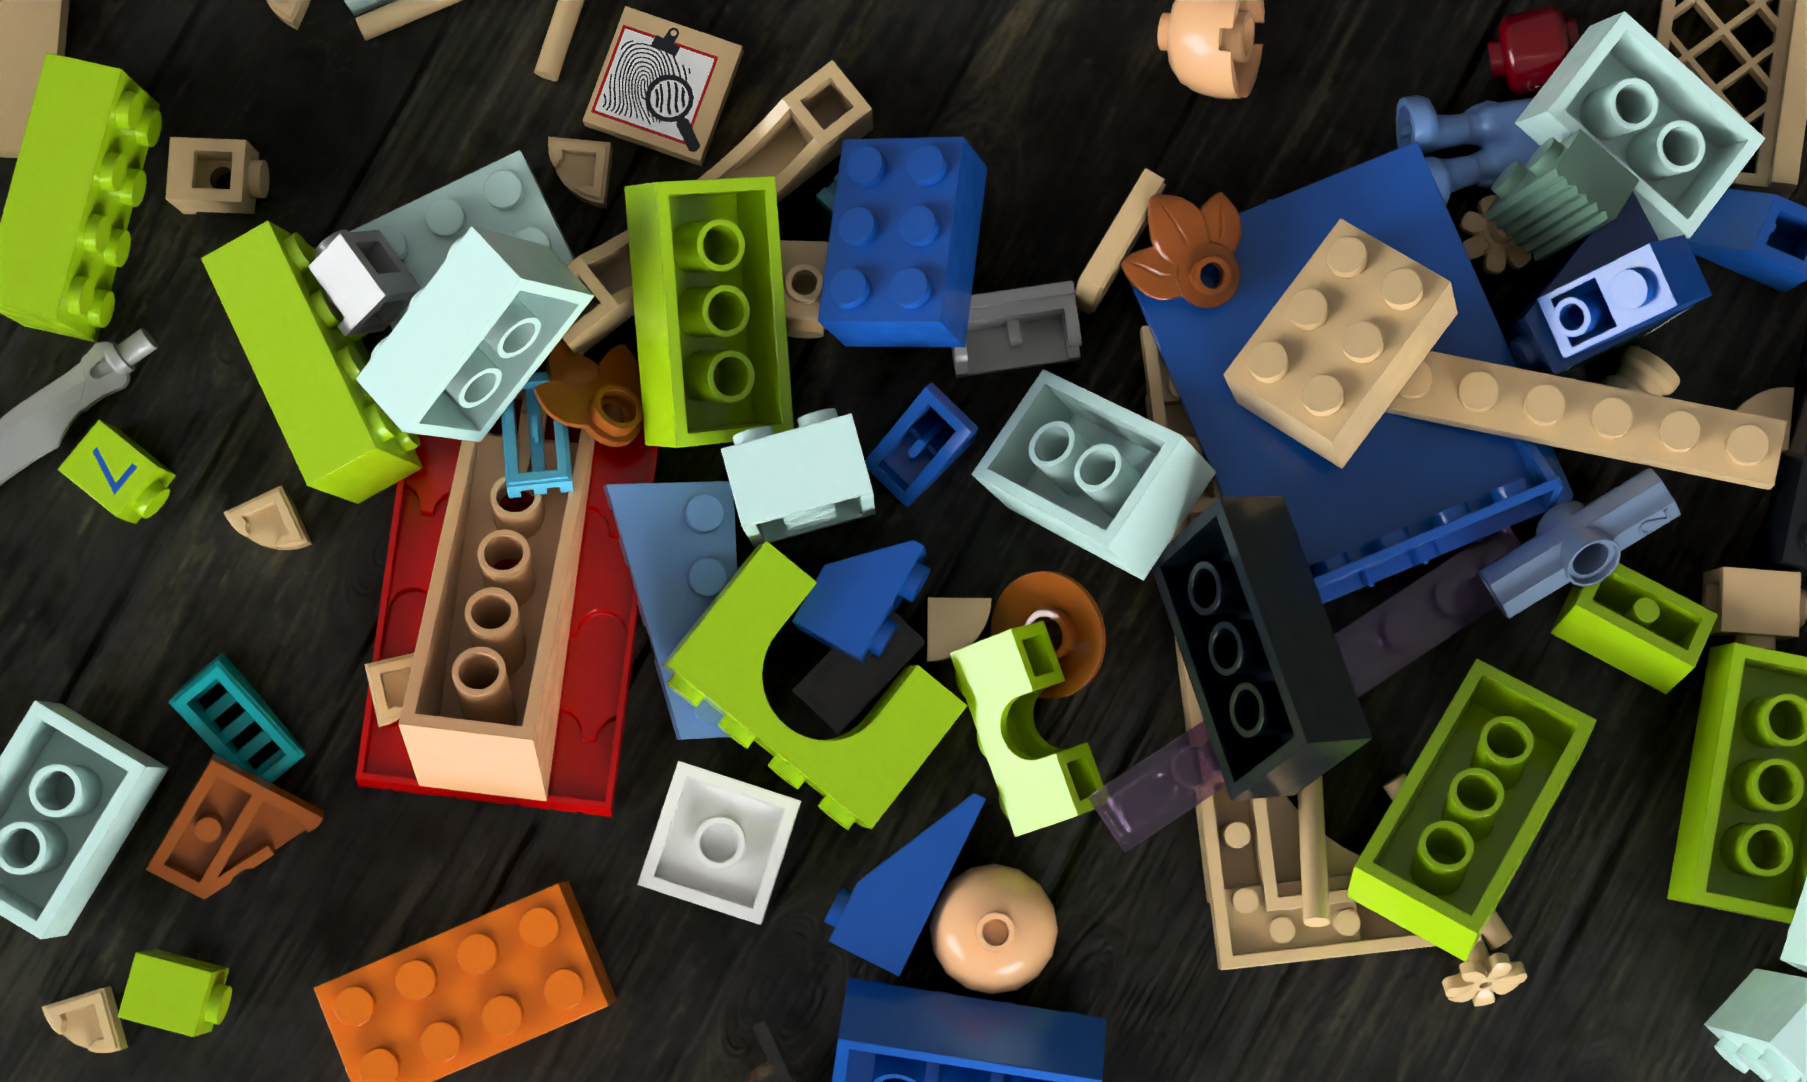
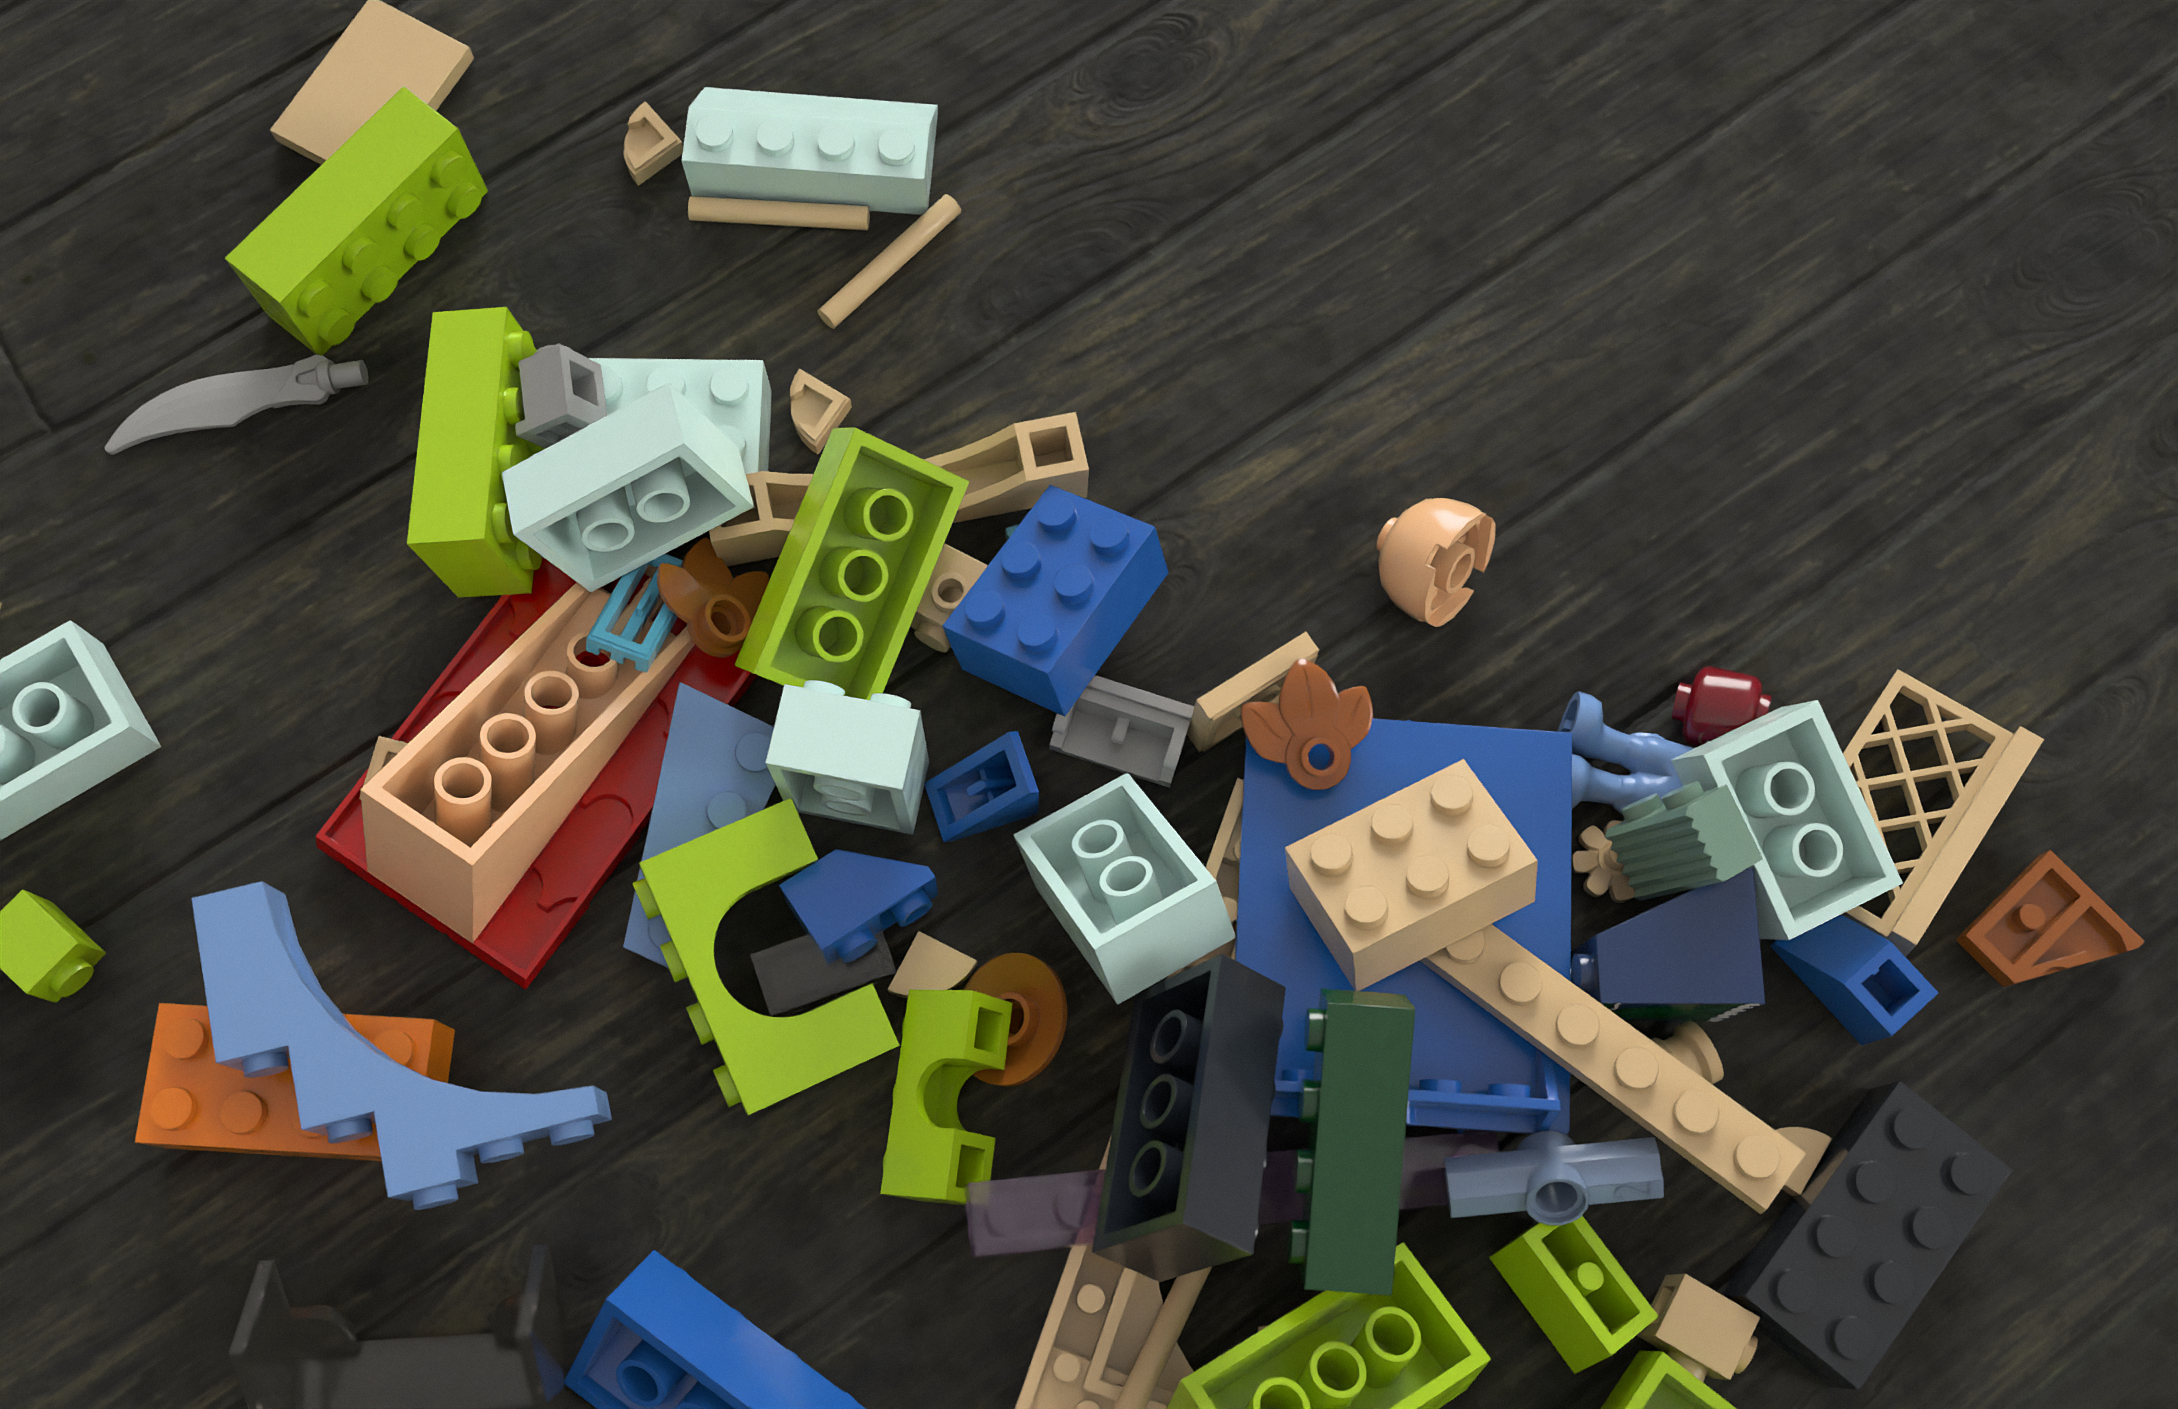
camera: 20 degrees right, 10 degrees down
lime brick [57,420,176,524] -> none
dark orange wing [146,753,324,900] -> none
tan brick [165,137,269,214] -> none
teal slope [168,652,306,783] -> none
tan tile [224,485,312,550] -> none
tile [583,6,744,166] -> none
white plate [637,761,802,925] -> none
blue slope [824,793,986,976] -> none
light nougat cylinder [929,863,1058,995] -> none
slope [1537,234,1712,359] -> none
none -> medium blue arch [192,881,612,1210]
none -> dark green brick [1287,988,1415,1296]

